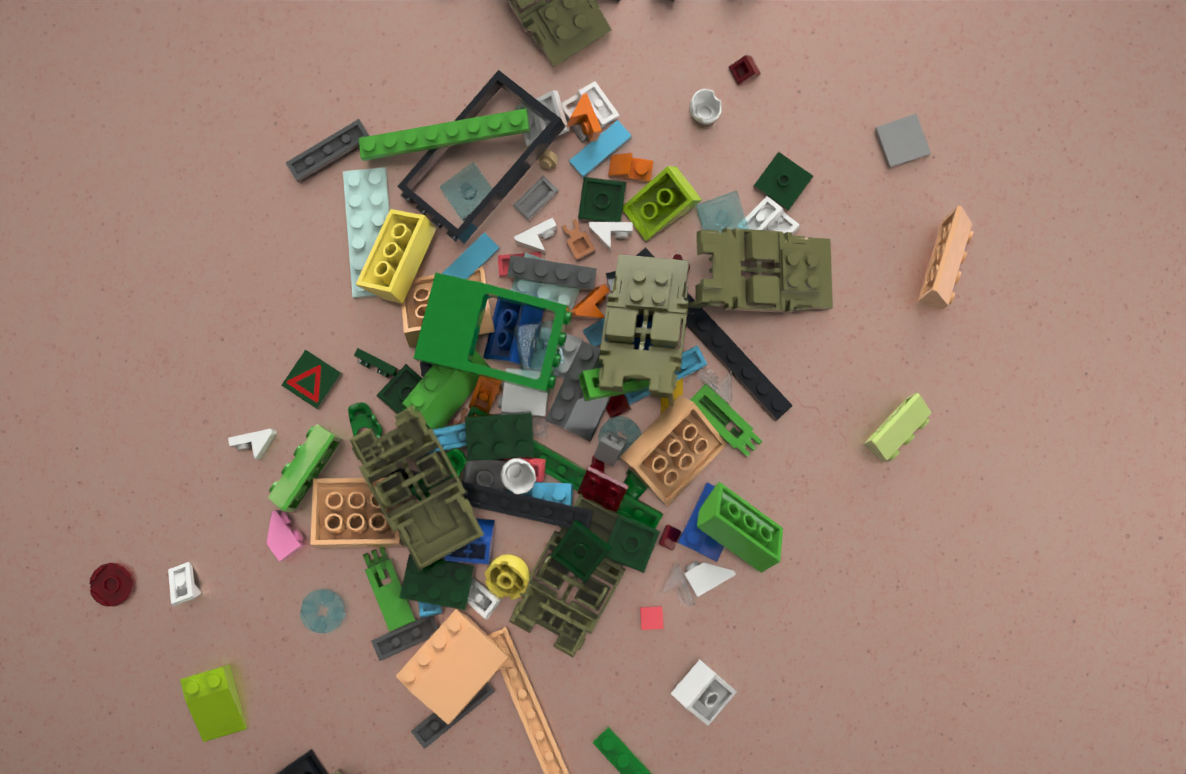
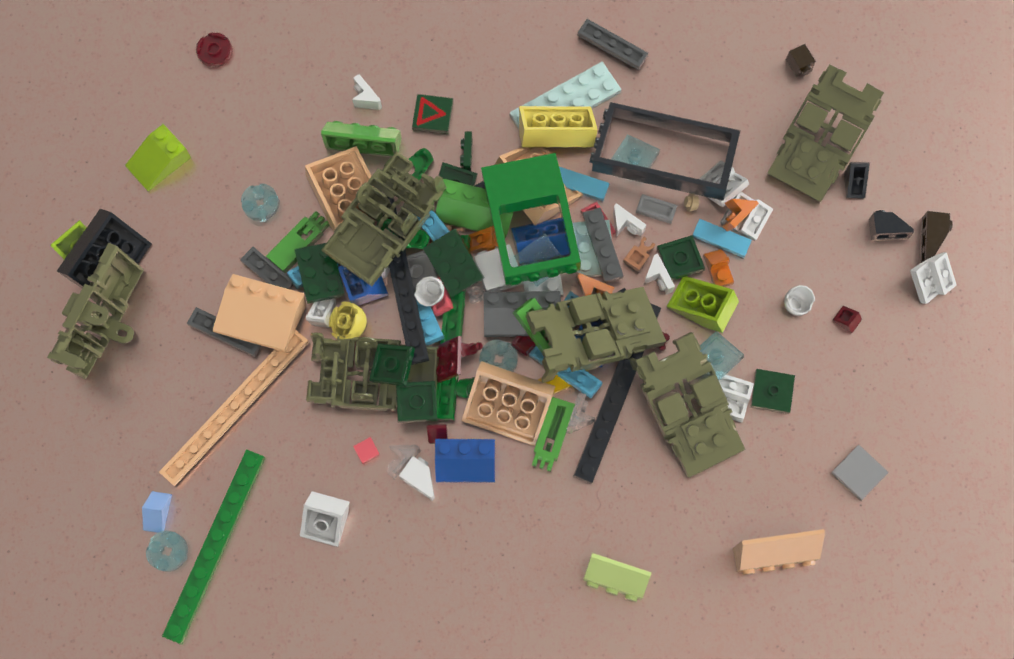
camera: 60 degrees right, 10 degrees down
white slope [168,562,201,606] -> none
bright pink slope [266,510,305,561] -> none
bright green plate [359,109,530,161] -> none
light grey slope [594,430,627,466] -> none
bright green slope [697,482,783,573] -> none

